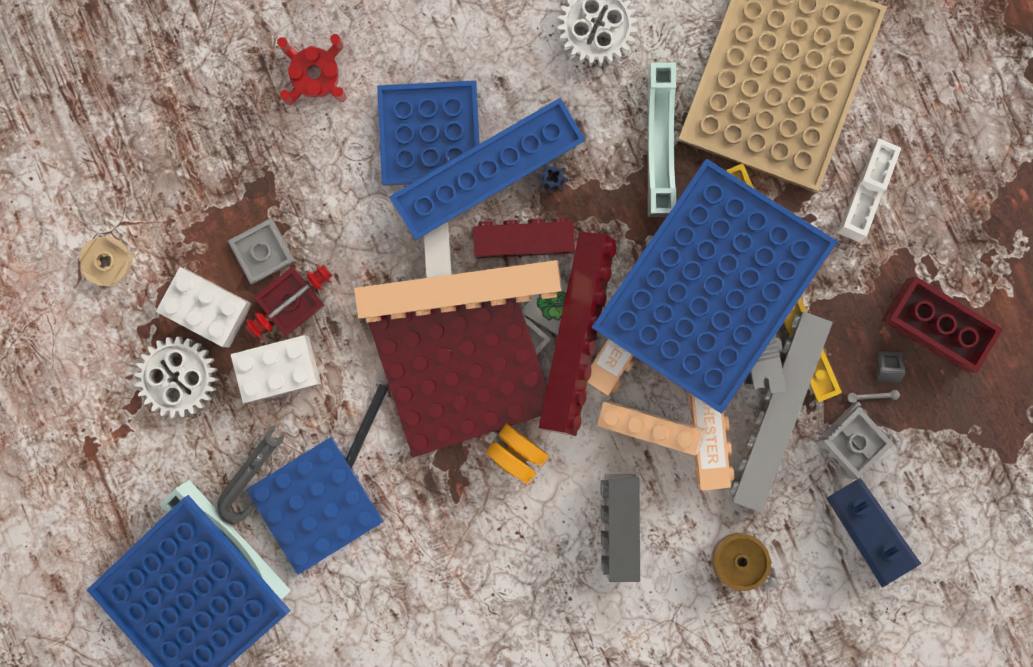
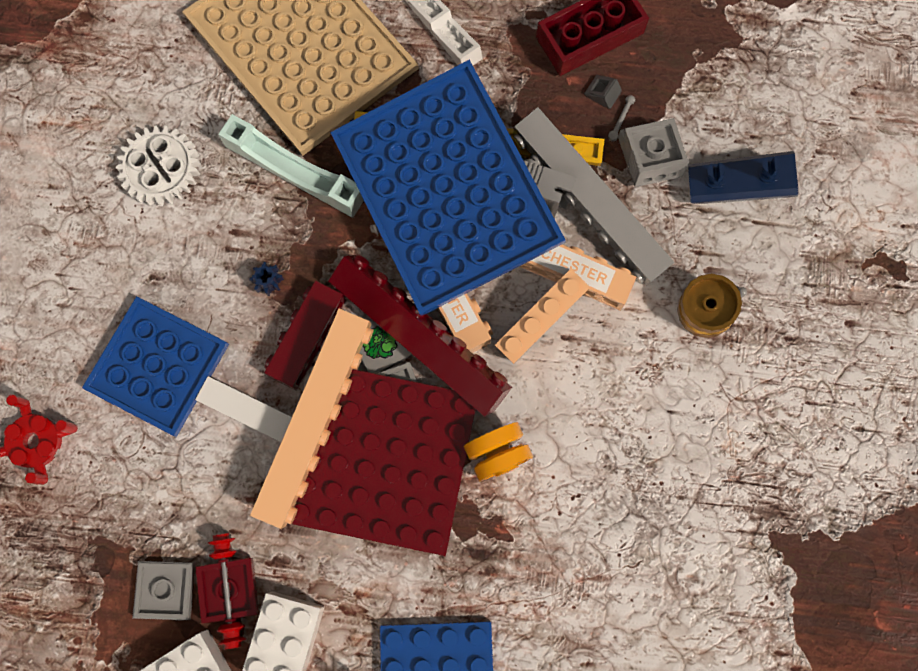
camera: 60 degrees left, 10 degrees down
black bar [346,384,389,469] -> none
blue plate [389,97,586,241] -> none
dark grey brick [600,474,640,582] -> none

